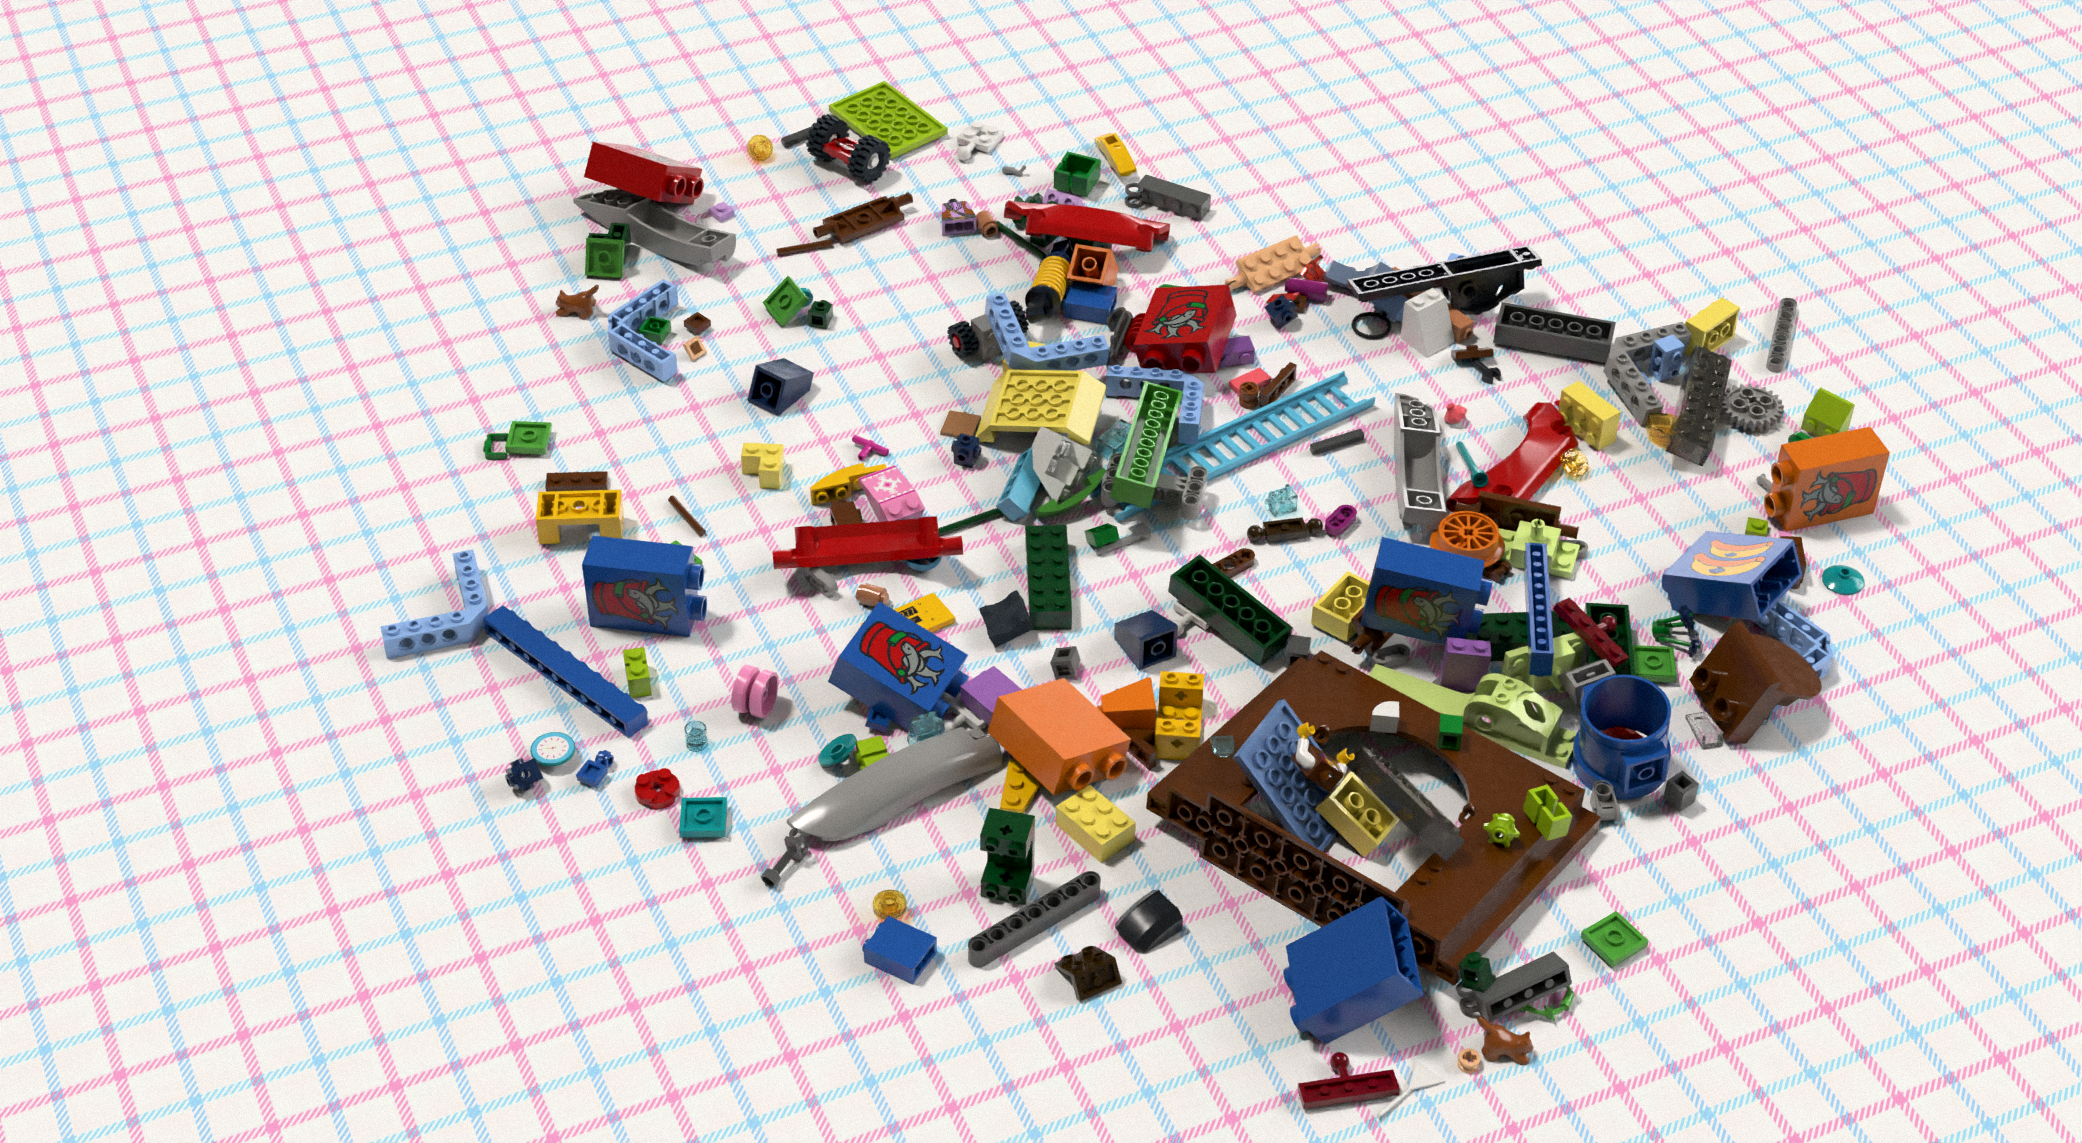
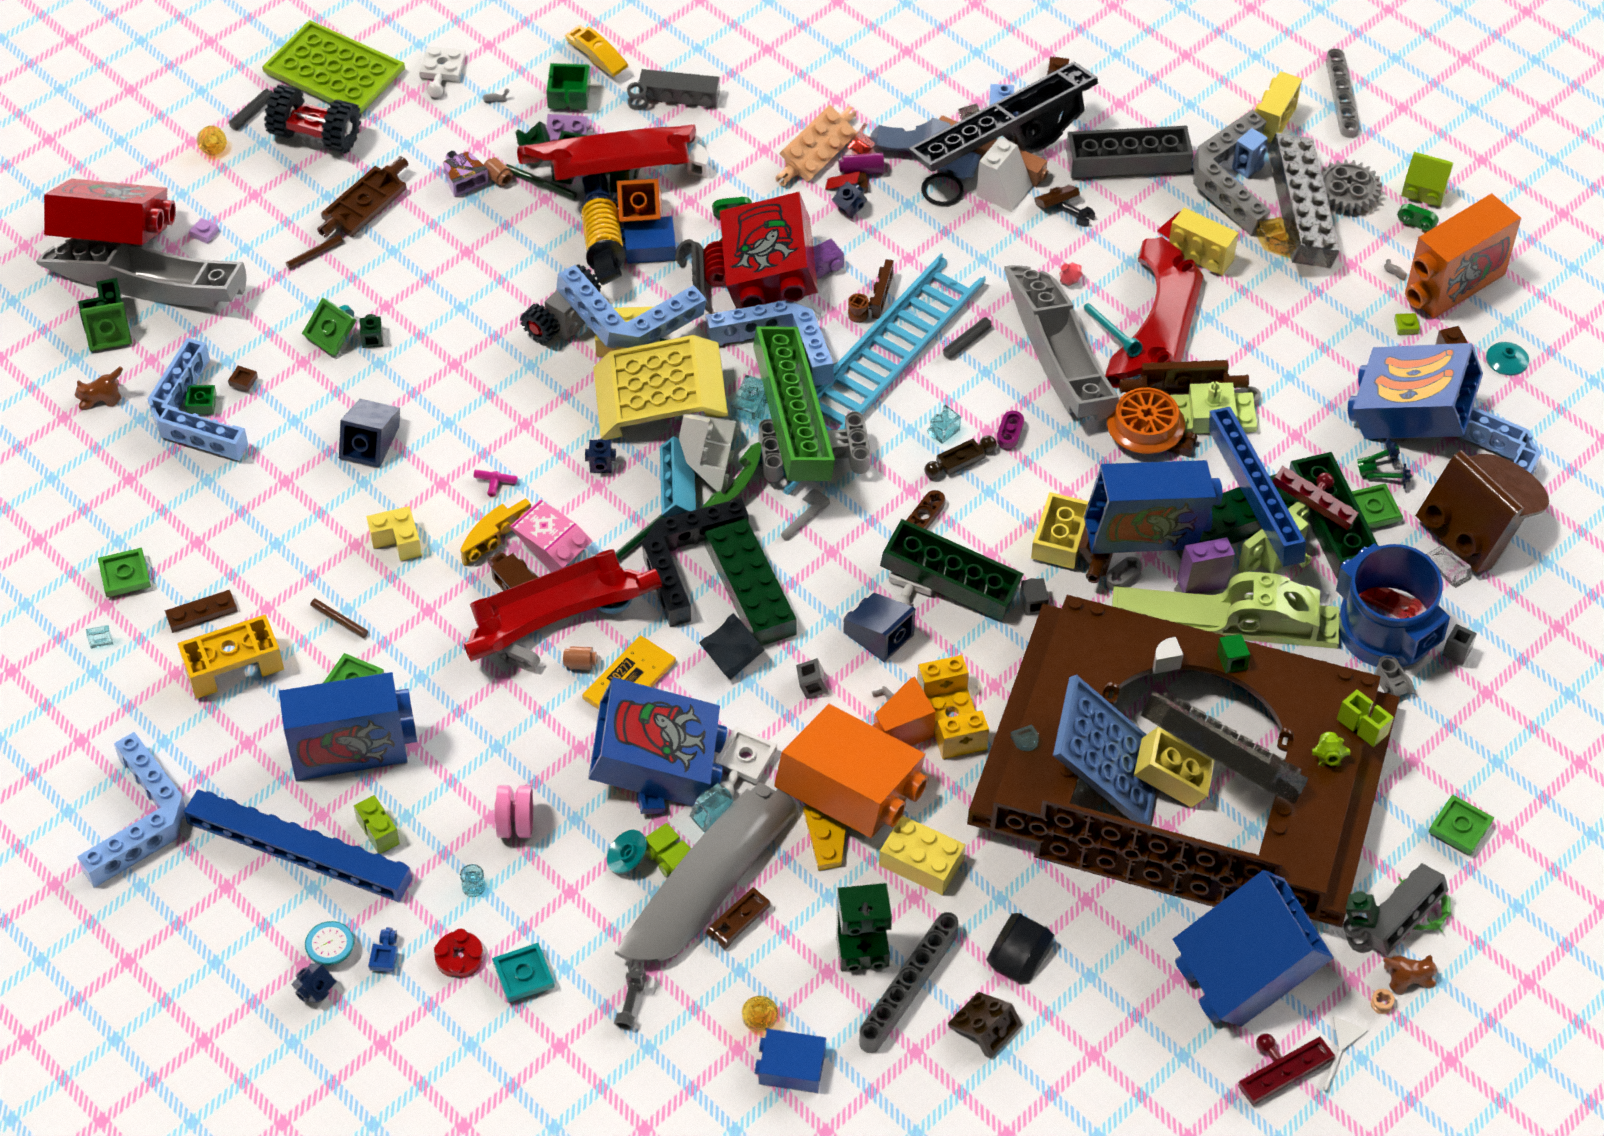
camera: 20 degrees left, 10 degrees up
green piece [483,433,508,460] -> none
light nougat slope [682,335,707,361] -> none
medium nougat piece [940,410,981,439] -> none
medium lavender brick [960,666,1022,725] -> none
green piece [1084,523,1120,548] -> none
reddish brown slope [1122,728,1157,770] -> none
coral tile [1229,367,1272,396] -> none
torso [1291,722,1355,792] -> none
light grey slope [1558,659,1616,706] -> none
clear yellow plate [1561,448,1589,478] -> none
none -> clear light blue tile [86,625,113,649]
none -> black brick [642,498,749,627]
none -> white brick [687,143,709,178]
none -> reddish brown plate [706,887,771,949]

